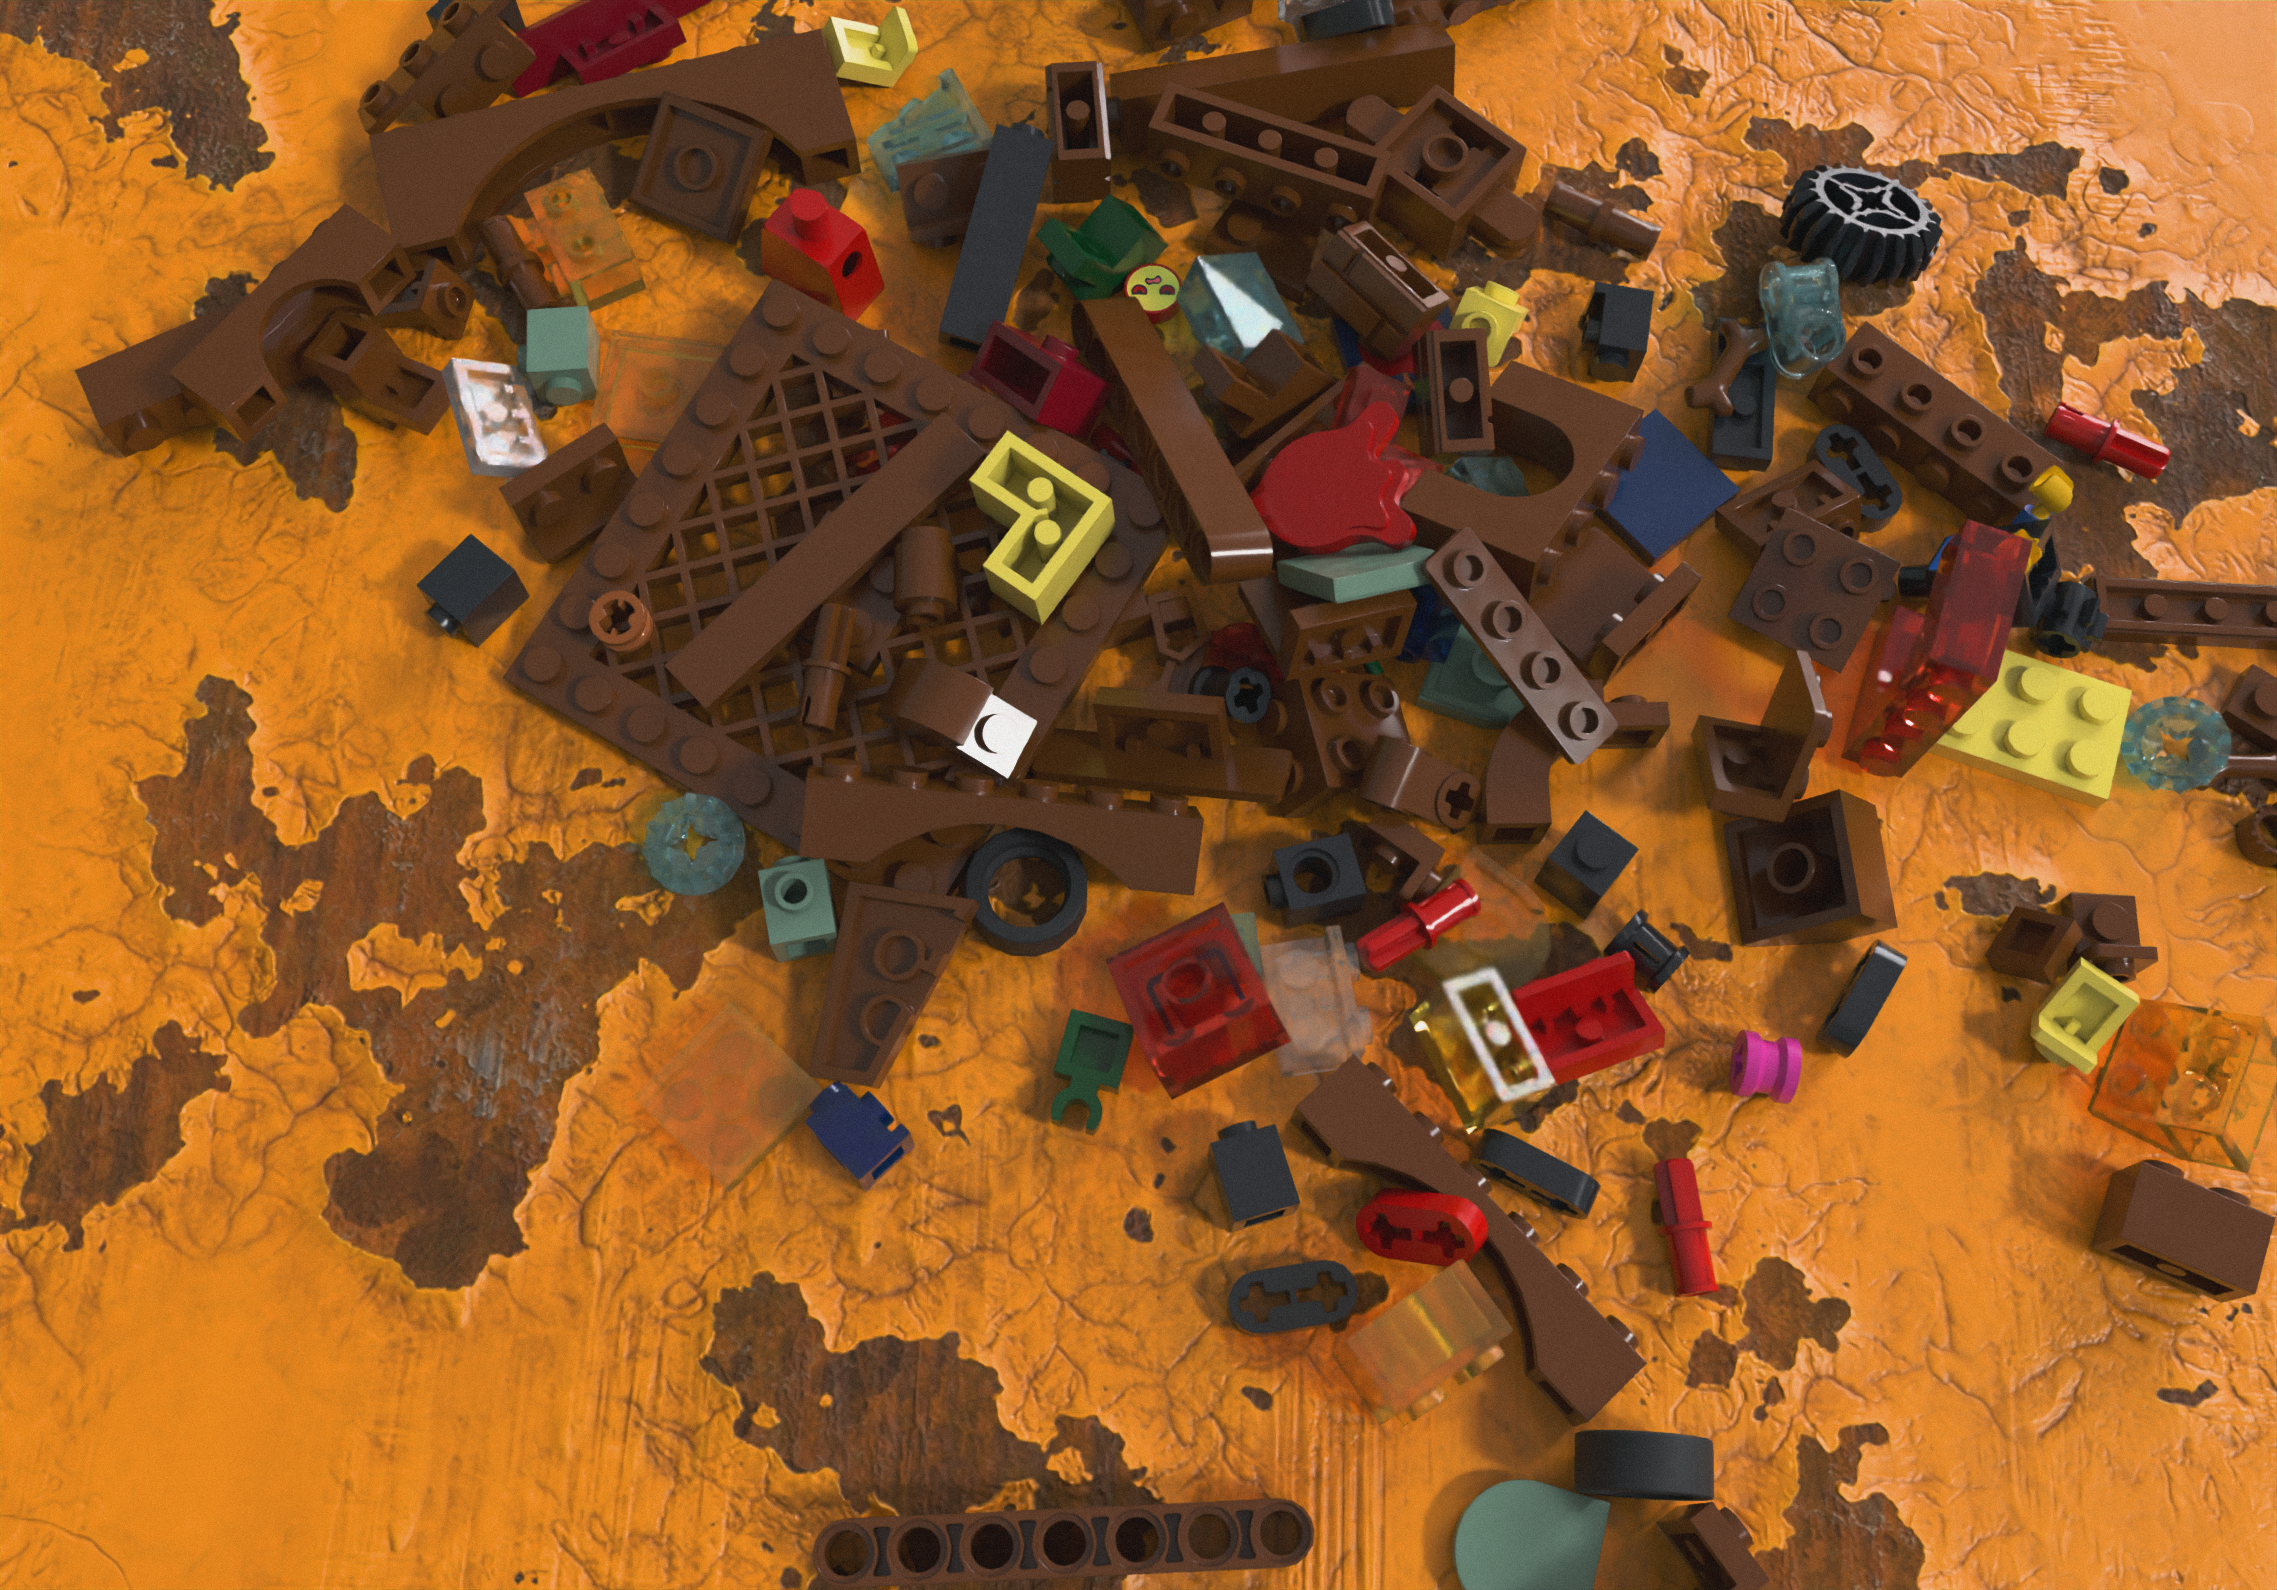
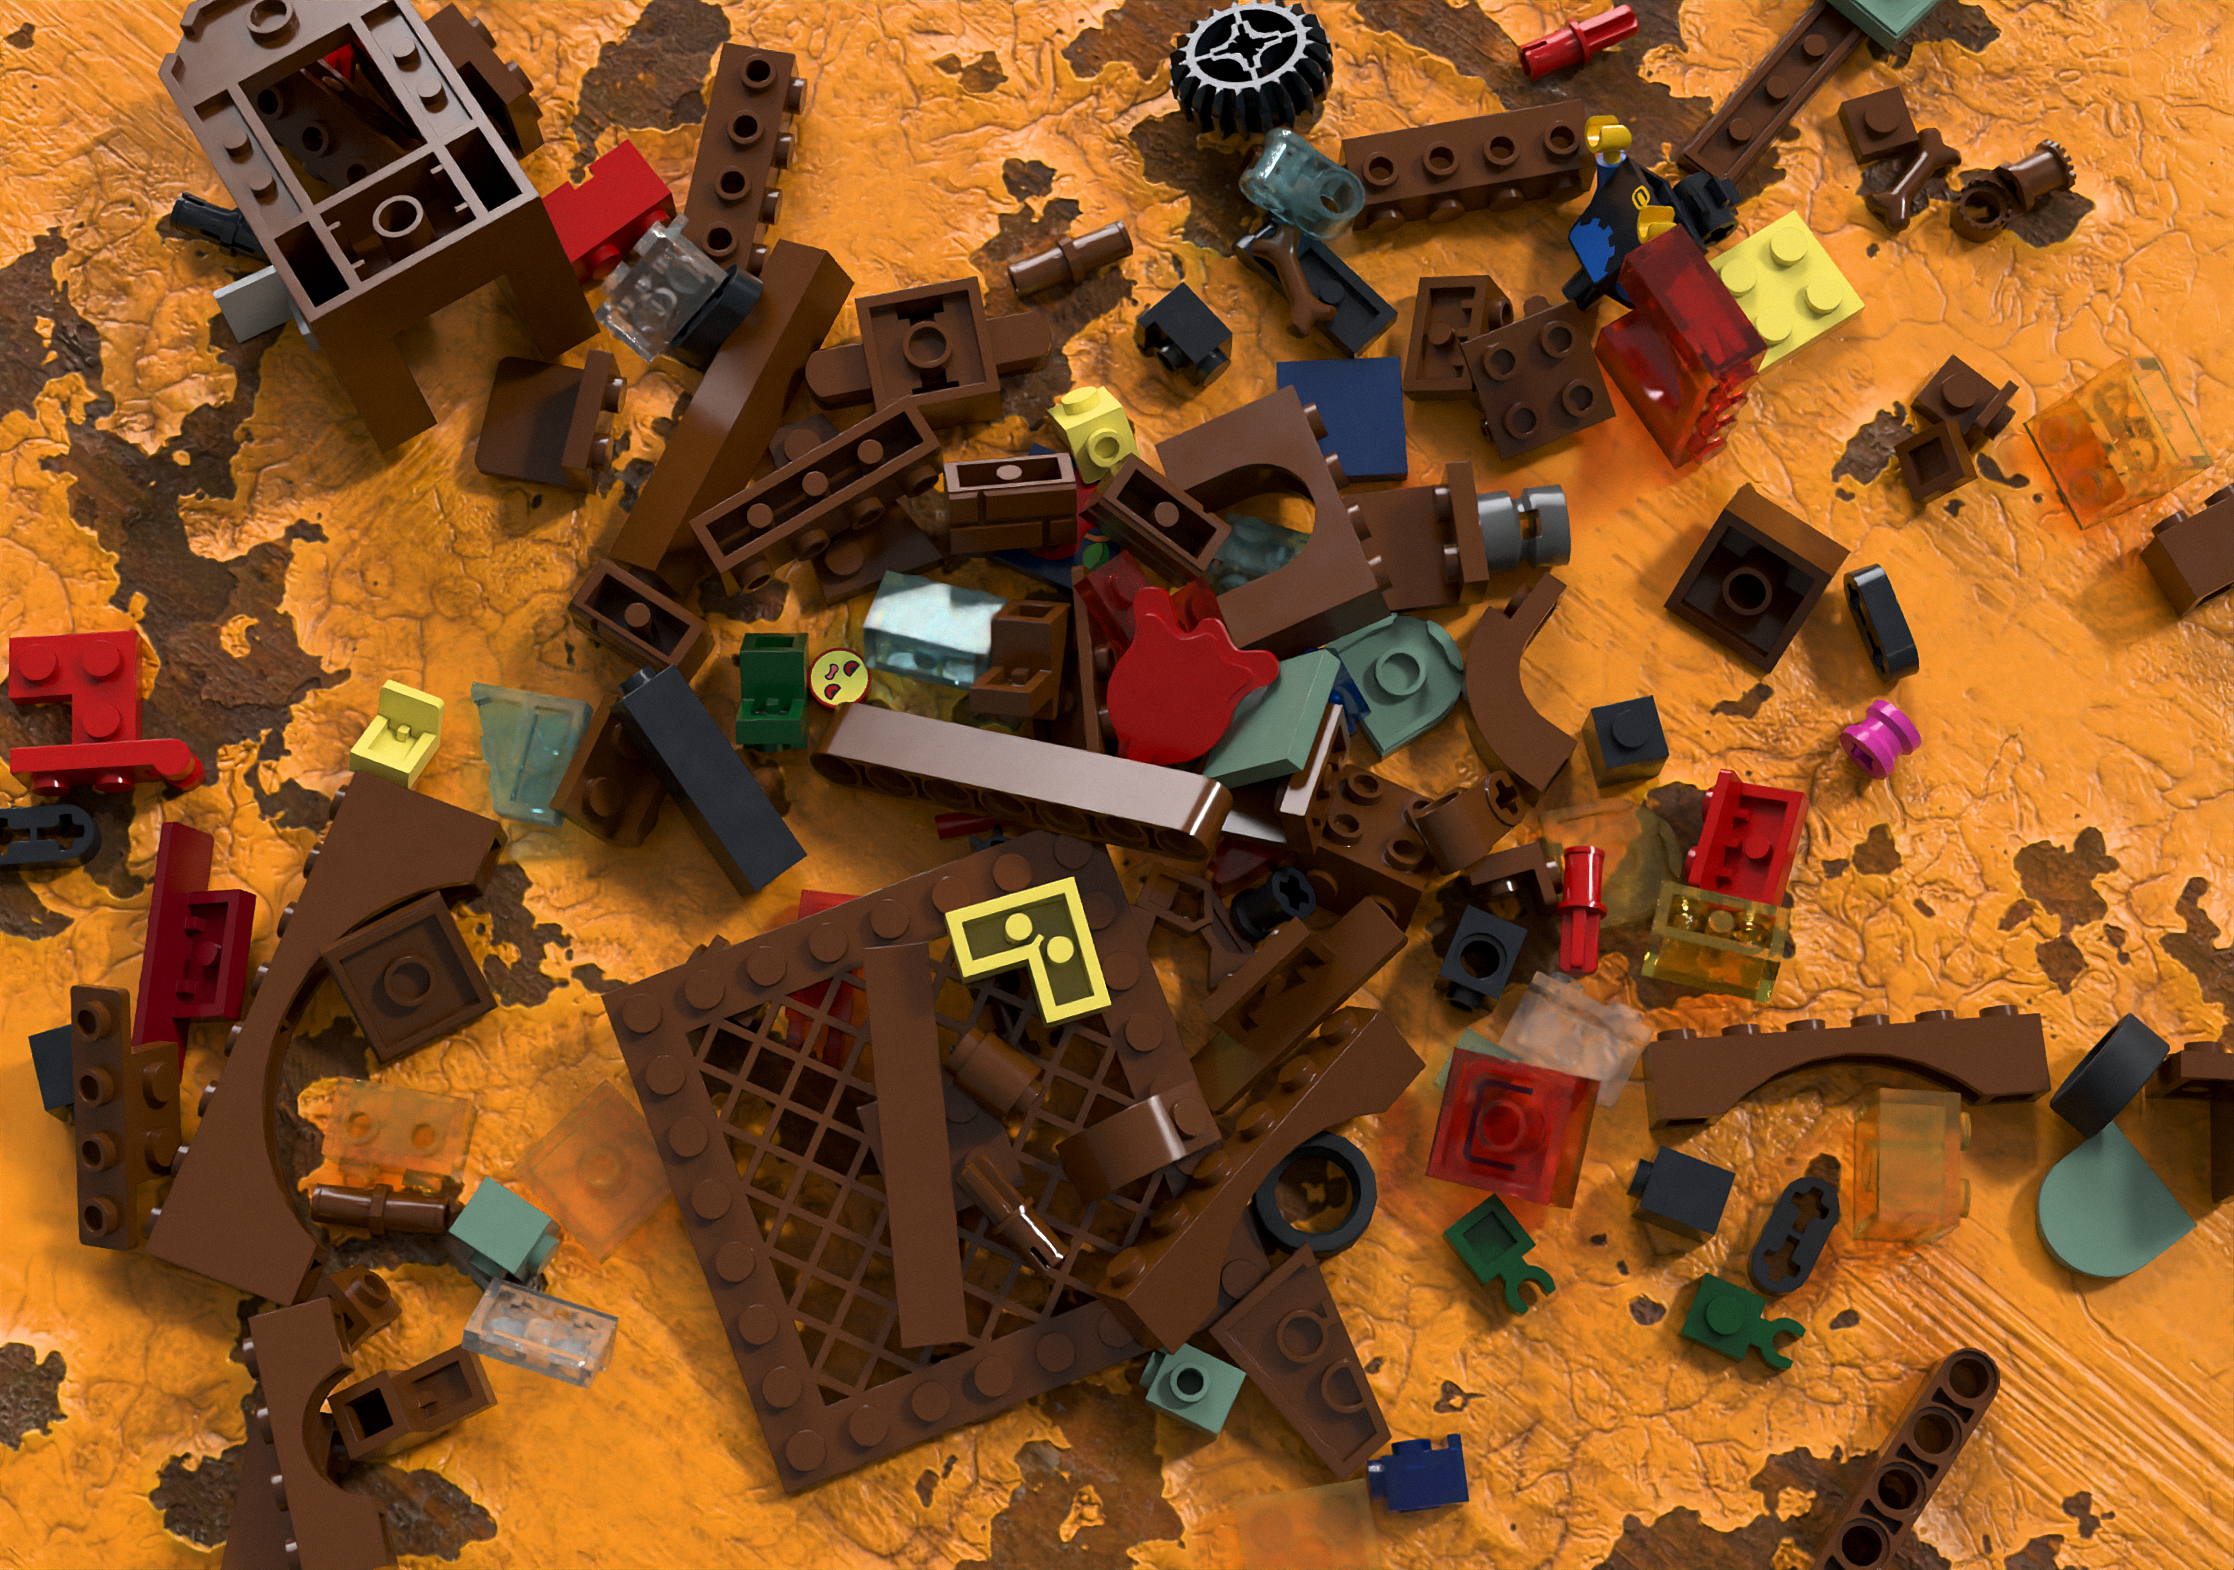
camera: 50 degrees left, 5 degrees up
black brick [416,534,530,648] -> none
reddish brown bracket [498,422,638,564] -> none
dark orange bush [589,590,653,653] -> none
clear light blue gear [641,792,745,896] -> none
red torso [761,188,885,321] -> none
dark red brick [968,319,1114,440] -> none
red beam [1356,1188,1488,1268] -> none
reddish brown bracket [1420,527,1618,765] -> none
black beam [1470,1128,1601,1220] -> none
black bush [1603,908,1692,995] -> none
red axle [1653,1158,1719,1297] -> none
reddish brown bracket [1691,648,1833,823] -> none
black beam [1807,424,1902,533] -> none
light yellow bracket [2031,957,2140,1074] -> none
clear light blue gear [2120,696,2231,795] -> none
none -> dark grey wheel [1476,484,1571,574]
none -> dark green plate [1677,1272,1806,1371]

